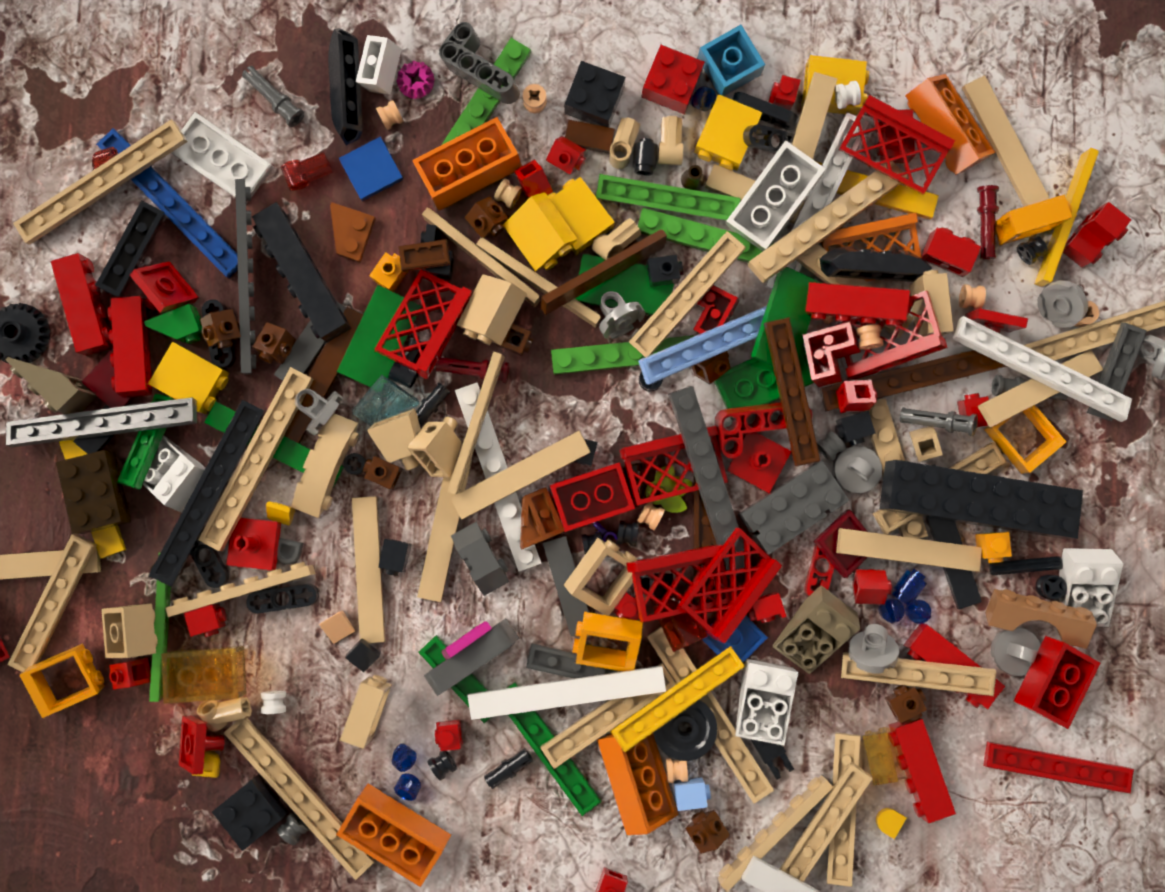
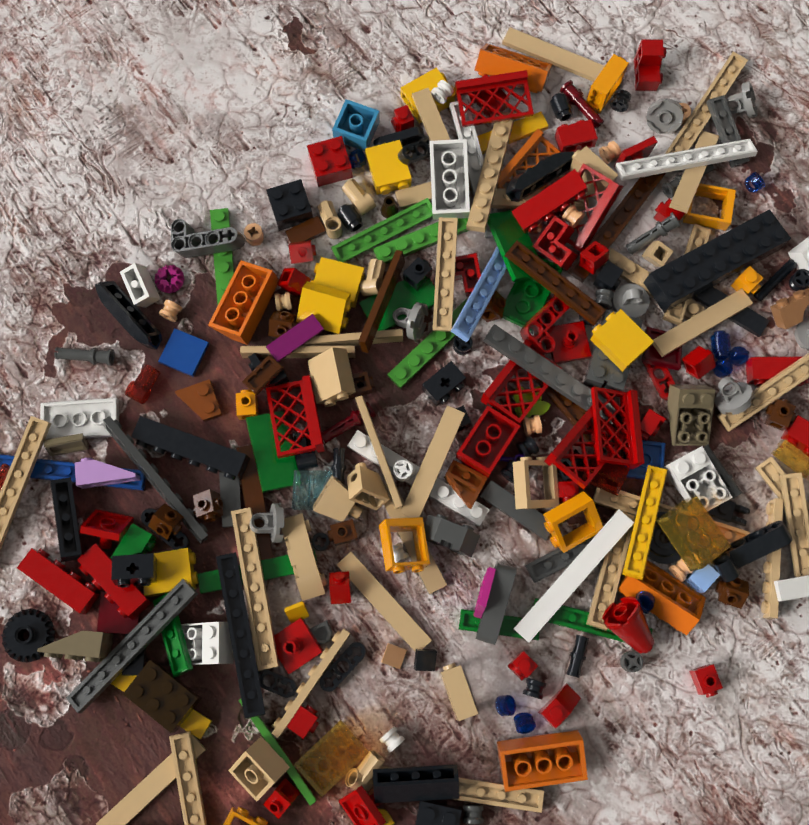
camera: 35 degrees left, 10 degrees down
black brick [378,538,412,576] -> none
yellow tile [1034,148,1099,287] -> none
none -> dark tan tile [44,433,89,456]
none -> lavender slope [74,458,140,489]
none -> black brick [111,553,157,588]
none -> magenta tile [266,314,324,362]
none -> red brick [329,571,351,604]
none -> black brick [373,764,459,804]
none -> light orange window [379,517,430,574]
none -> white wheel [392,542,409,563]
none -> white wheel [393,460,413,482]
none -> black brick [422,361,466,406]
none -> red slope [538,683,581,729]
none -> black brick [550,93,573,122]
none -> yellow brick [590,309,654,372]
none -> red cone [602,596,654,653]
none -> dark grey wheel [620,651,643,672]
none -> clear blue tile [635,591,655,614]
none -> clear yellow brick [656,496,731,571]
none -> dark grey pin [703,444,743,499]
none -> black beam [711,521,793,582]
none -> clear blue tile [745,172,765,193]

